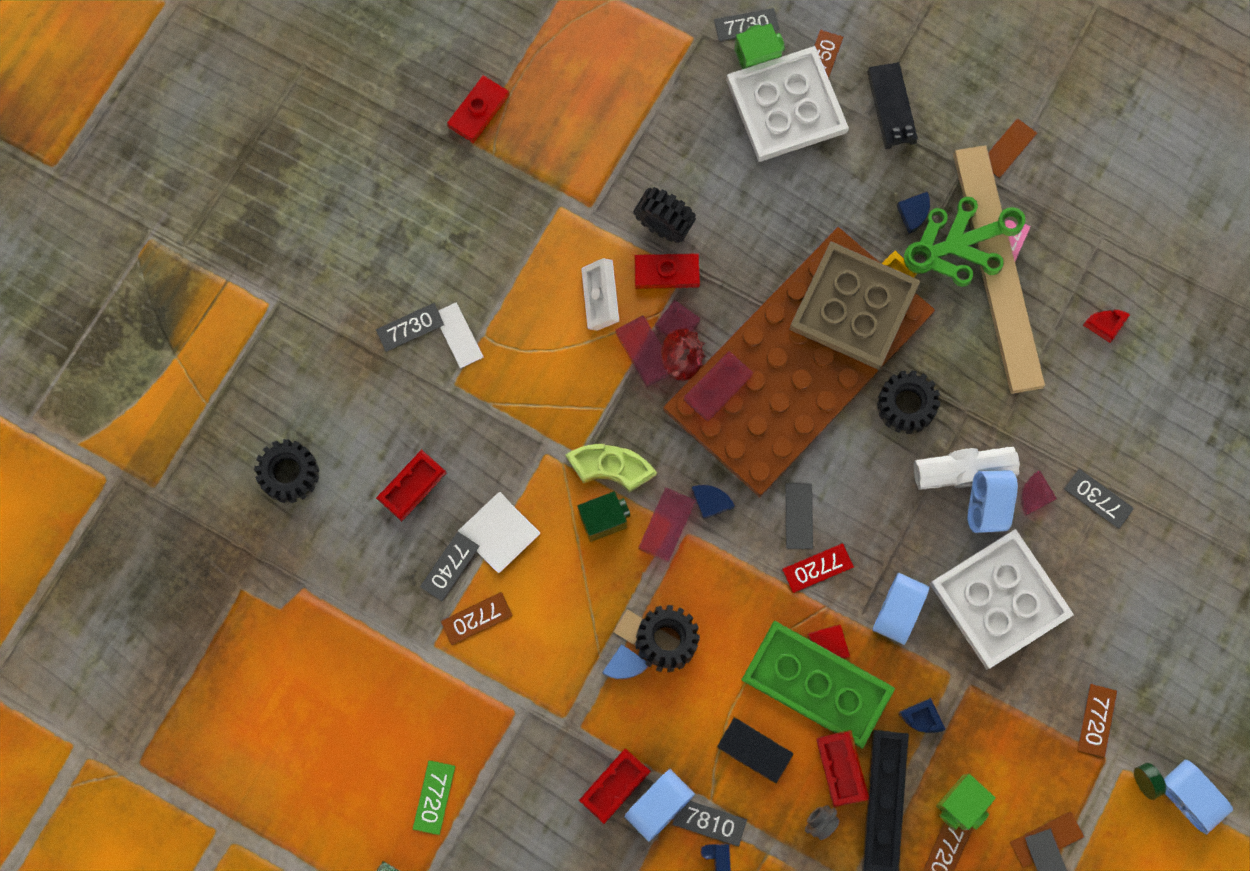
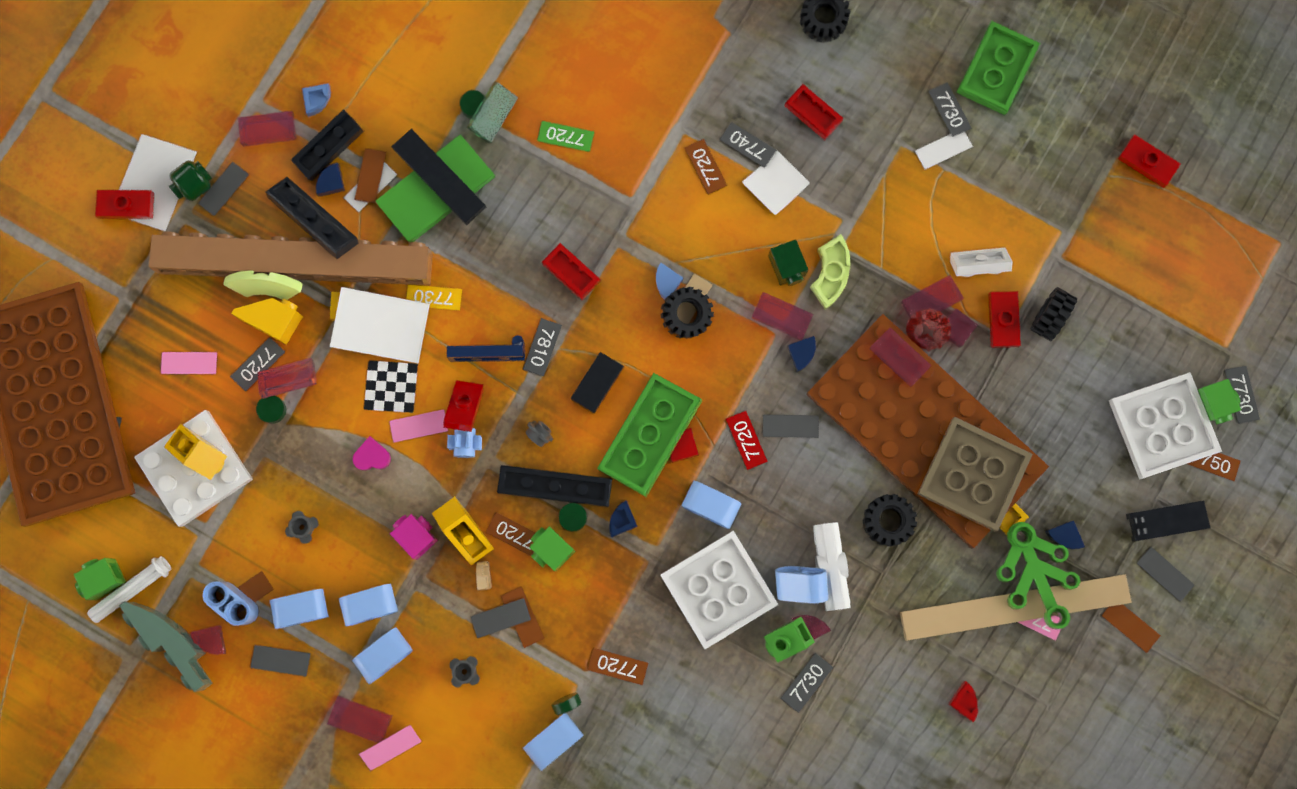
camera: 90 degrees right, 5 degrees up
light blue beam [624,769,695,842] -> none
red plate [816,730,869,807] -> none
none -> dark green tile [559,503,587,532]
none -> bright green brick [764,617,815,663]
none -> bright green tile [956,21,1040,115]
none -> dark grey sticker [1137,547,1194,602]

